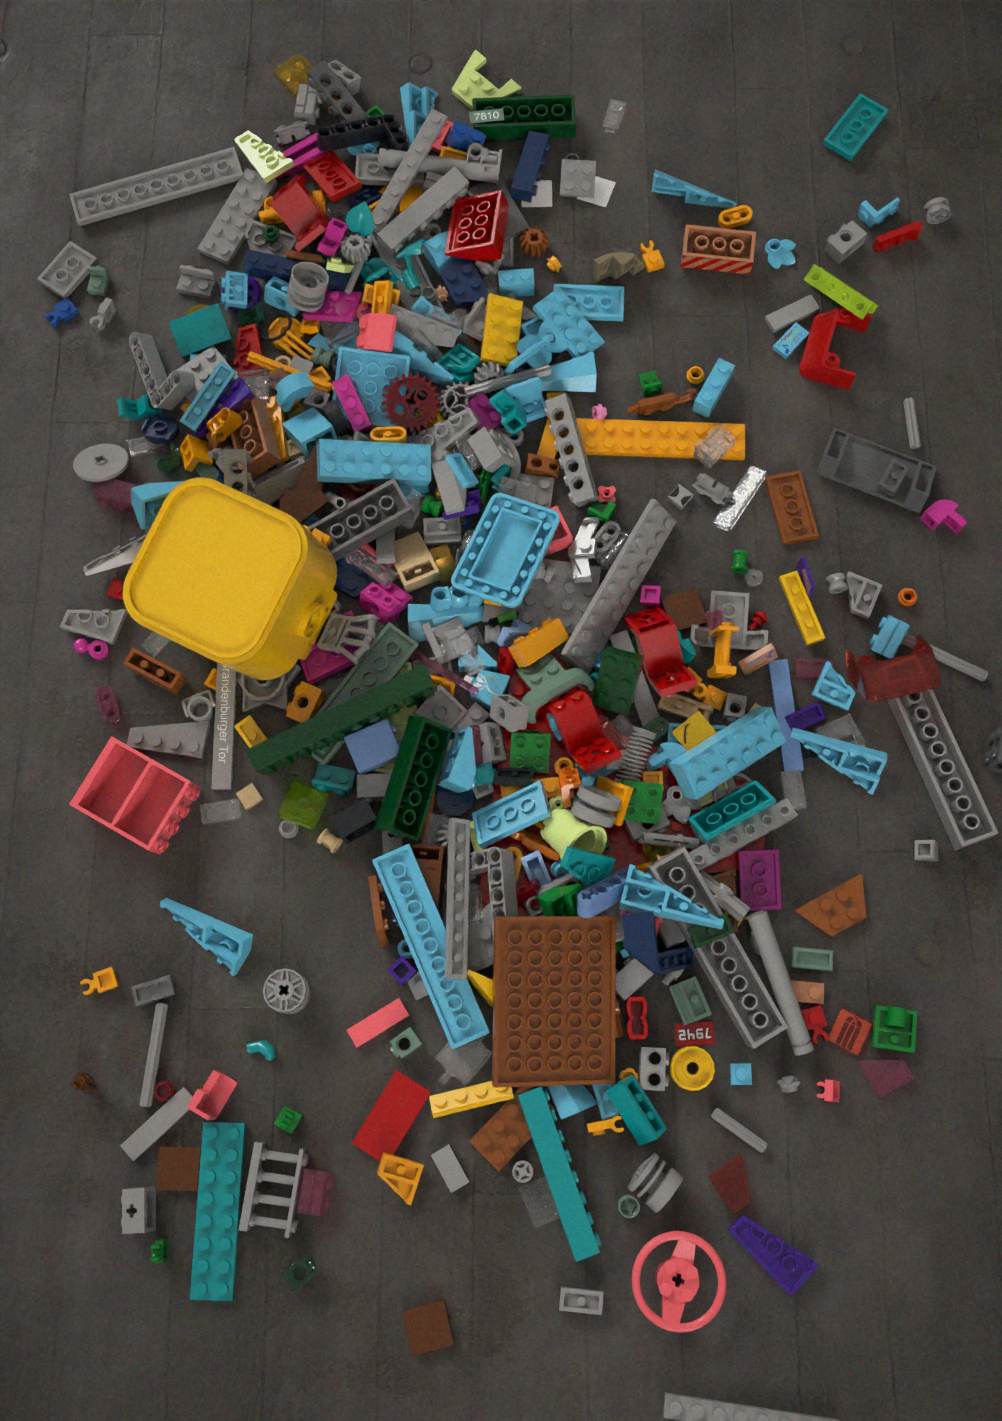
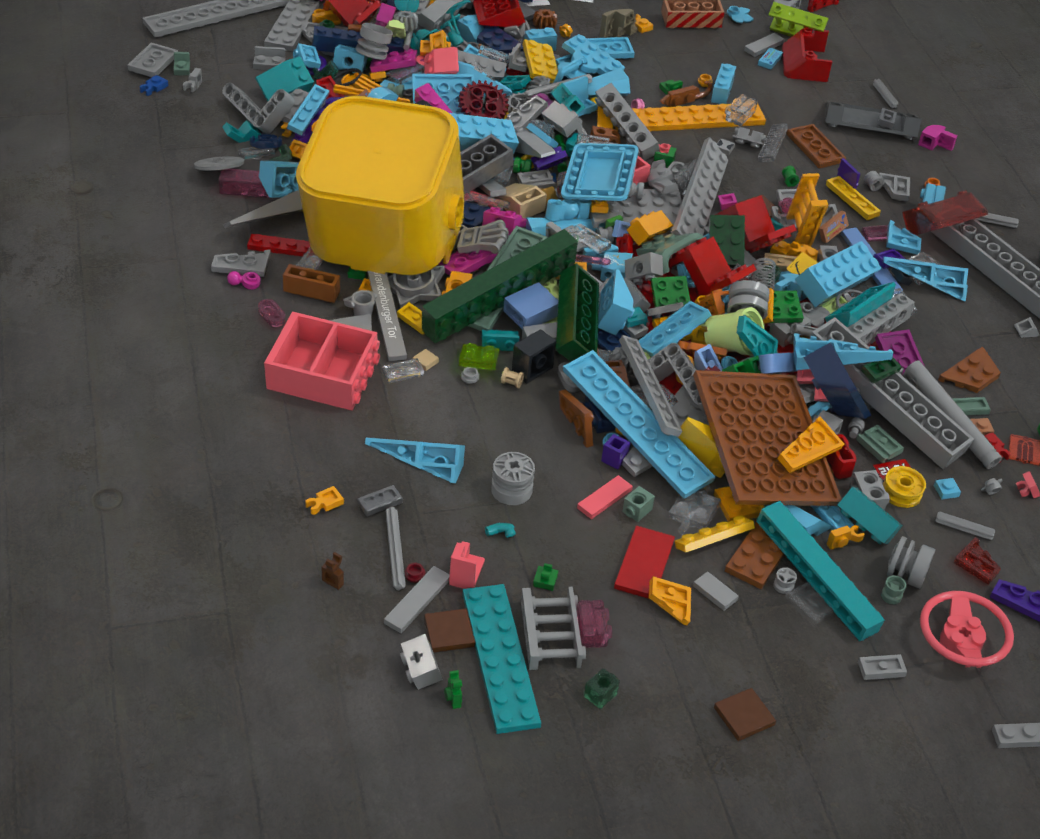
camera: 20 degrees left, 30 degrees down
none -> light orange wing [777,416,844,473]

